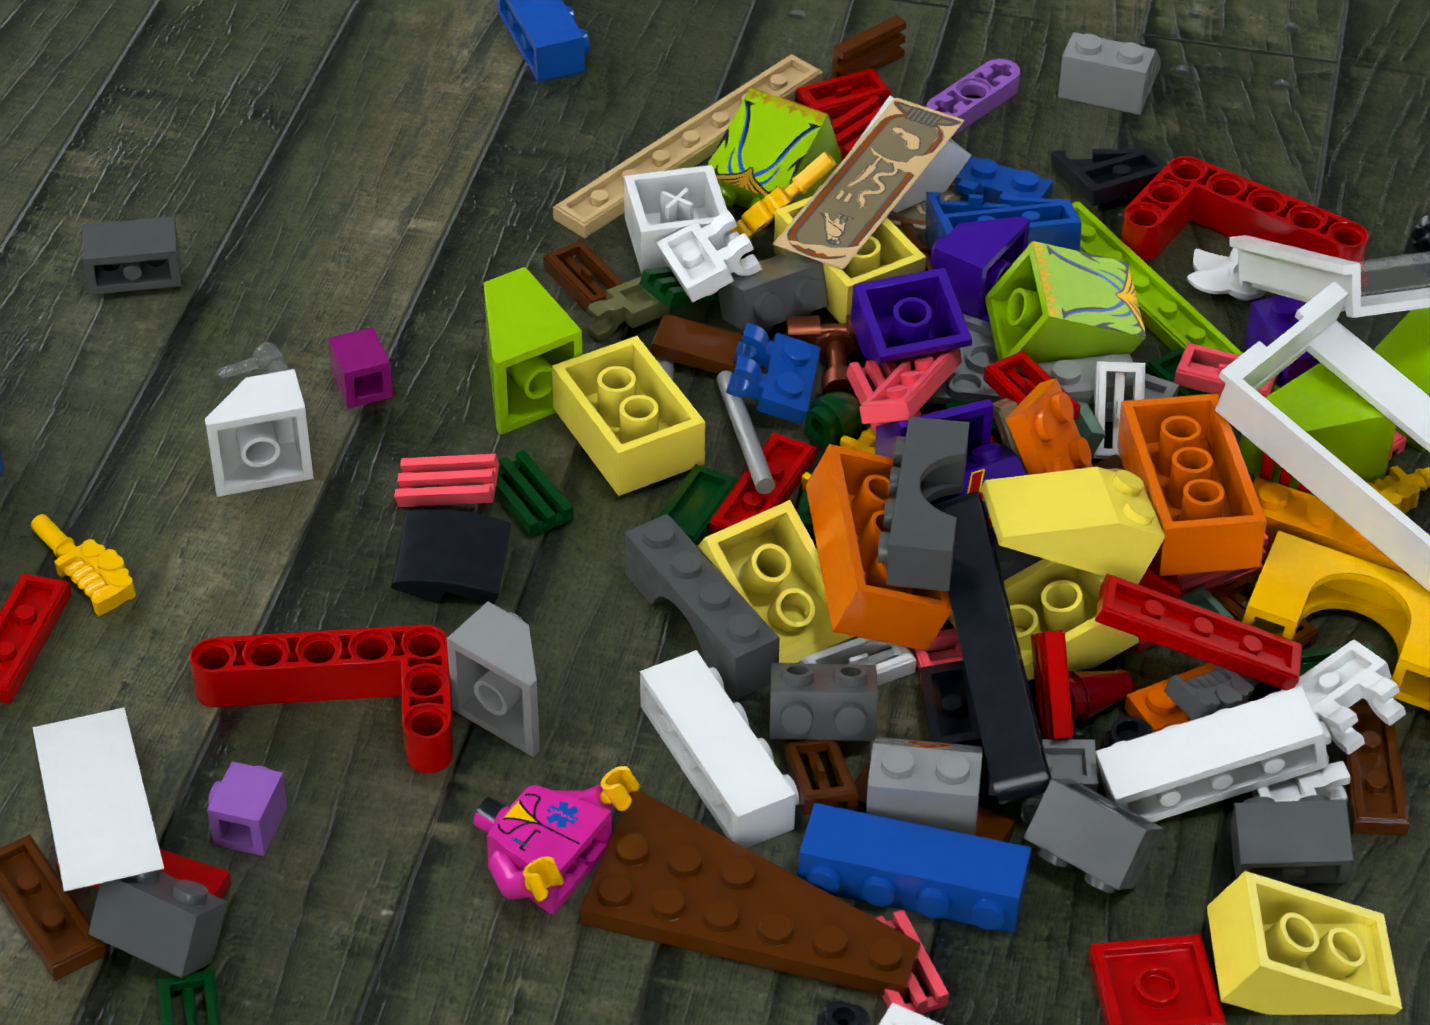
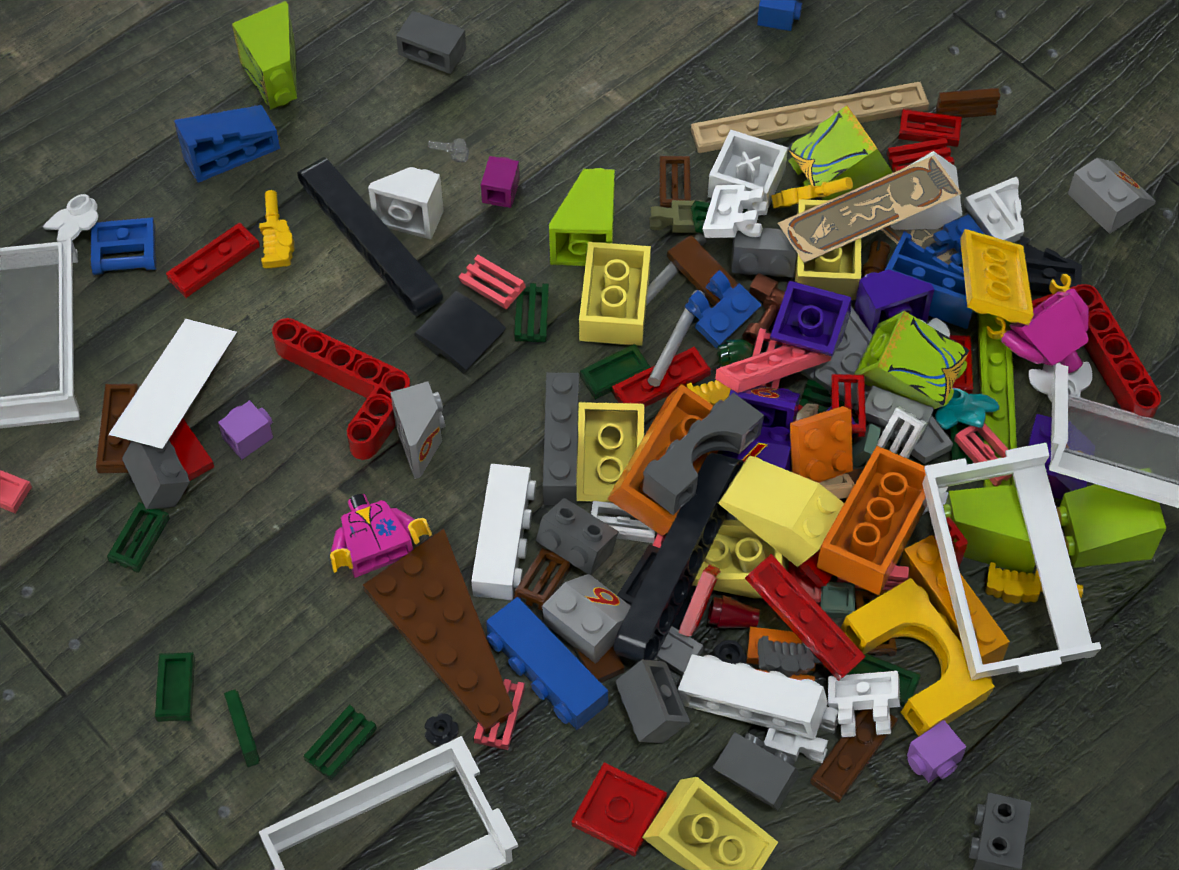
camera: 35 degrees right, 15 degrees up
medium lavender beam [926,59,1020,135] -> none
none -> black beam [297,157,443,316]
none -> teal plate [935,388,999,429]
none -> yellow plate [960,229,1034,325]
none -> white wing [964,177,1024,243]
none -> dark pink torso [987,274,1089,373]

